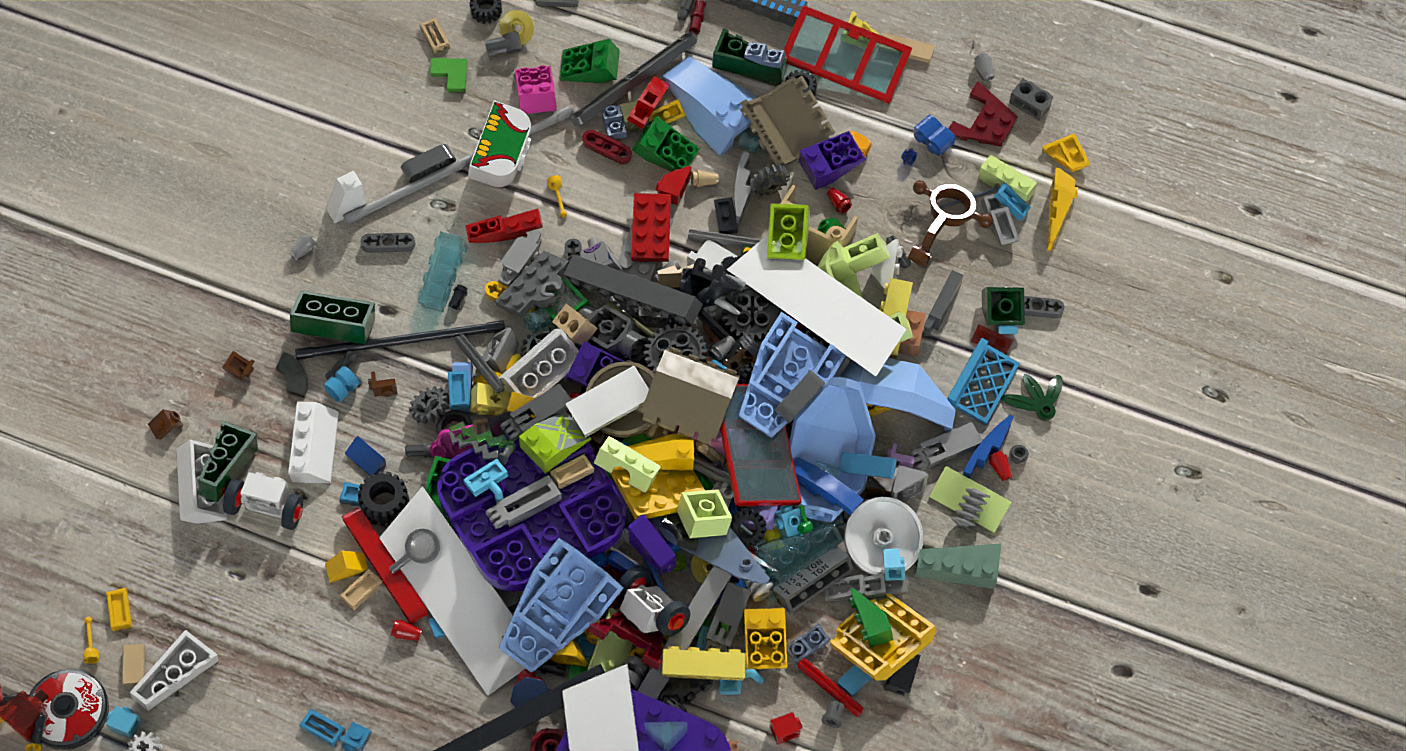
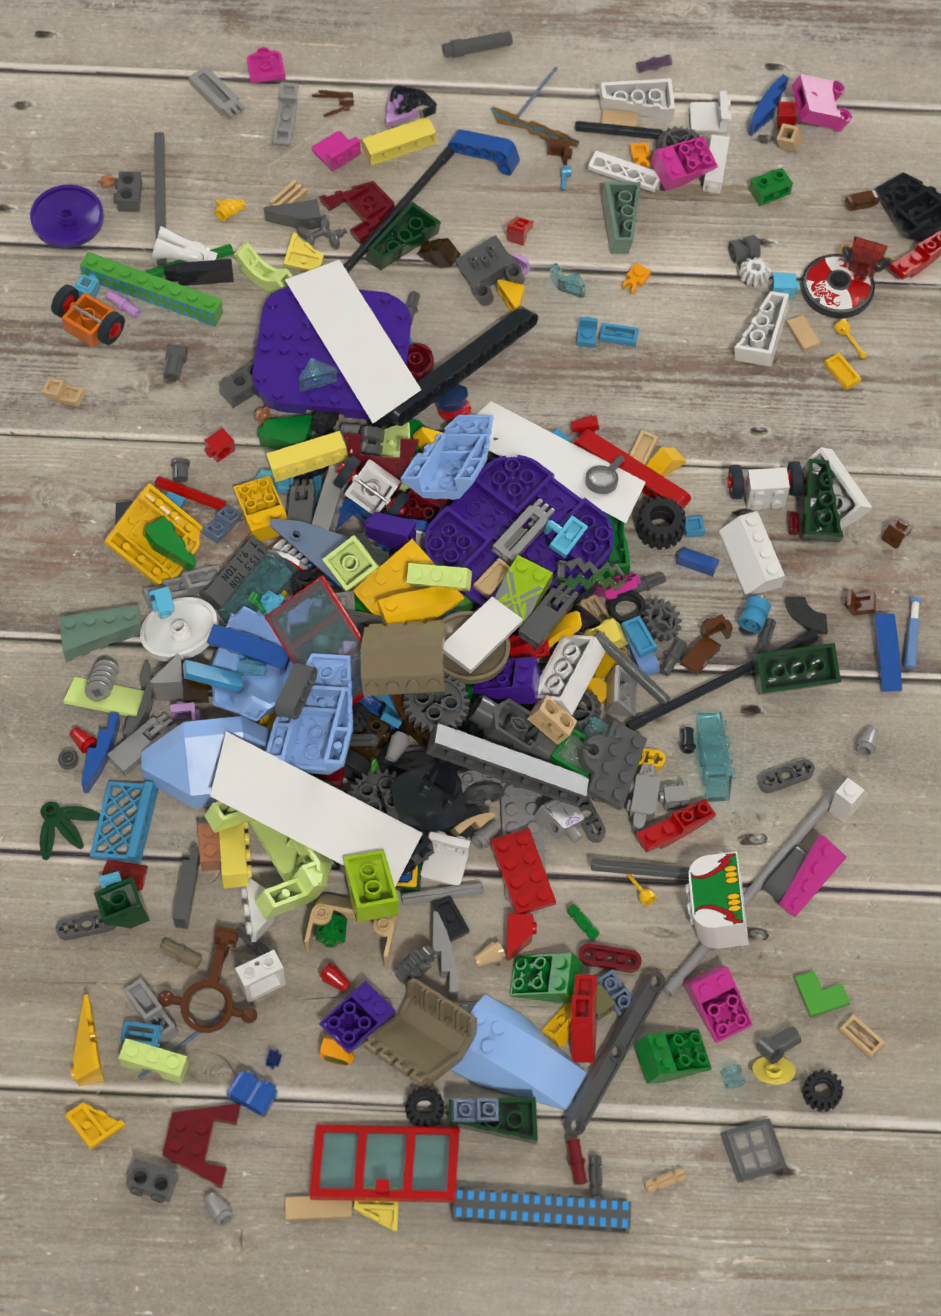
camera: 160 degrees right, 0 degrees up
none -> dark grey slope [123,663,154,740]
none -> dark tan axle [160,940,202,969]
none -> white window [235,950,286,1003]
none -> green slope [257,415,313,450]
none -> green axle [567,904,599,940]
none -> dark grey axle [590,859,690,879]
none -> dark grey axle [659,639,687,676]
none -> light grey brick [659,781,690,810]
none -> reddish brown slope [680,635,721,675]
none -> clear light blue wheel [721,1065,746,1089]
none -> dark pink wing [779,835,847,917]
none -> dark red piece [788,512,799,535]
none -> blue slope [874,614,902,692]
none -> medium blue piece [904,596,922,669]

